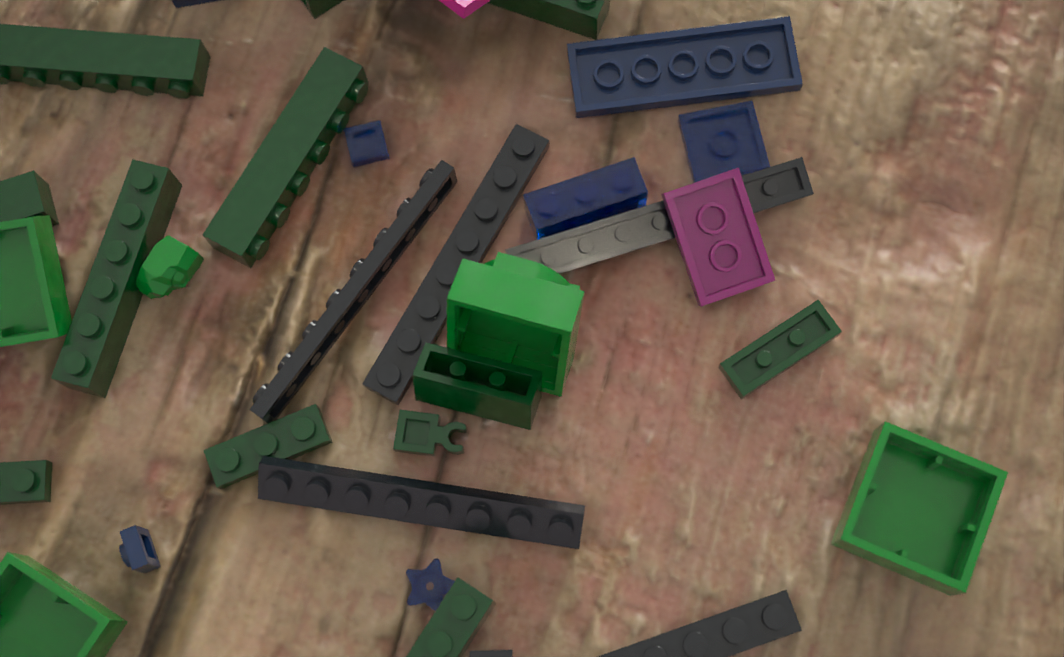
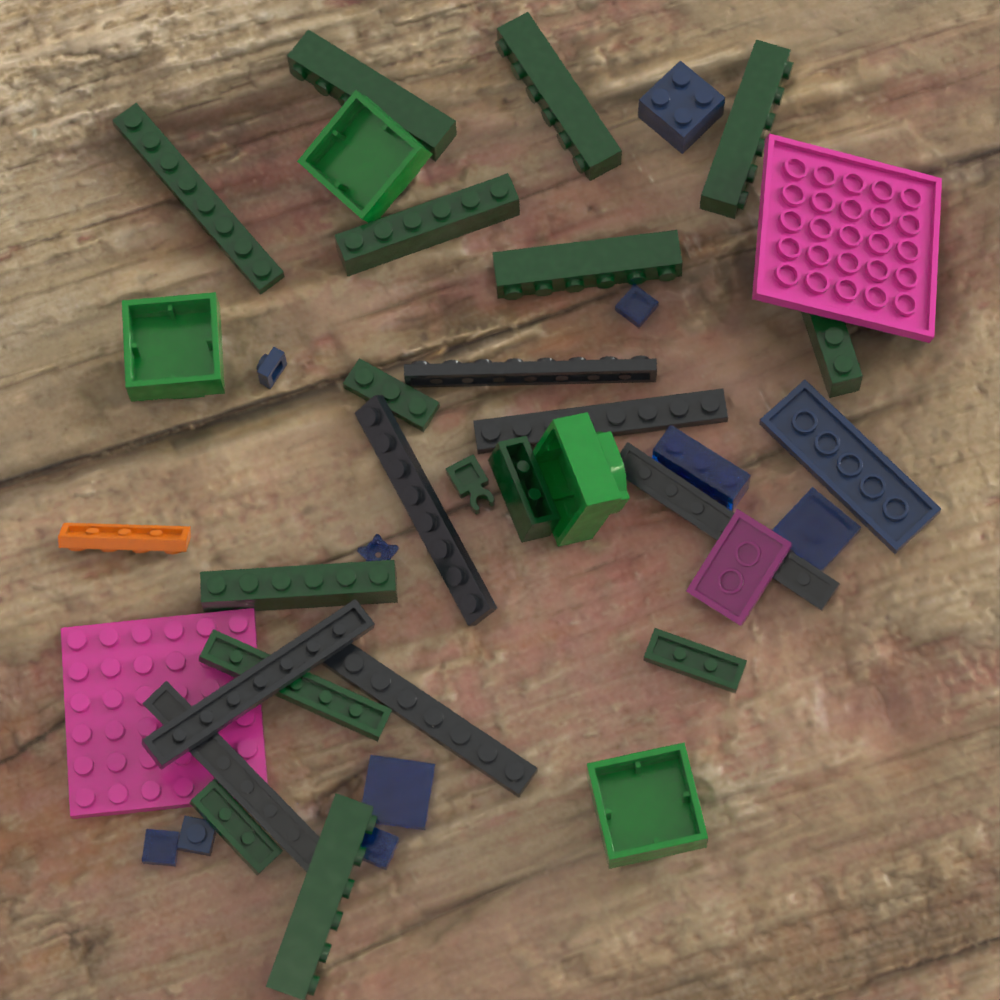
camera: 50 degrees right, 5 degrees down
green rock [136,235,204,299] -> none

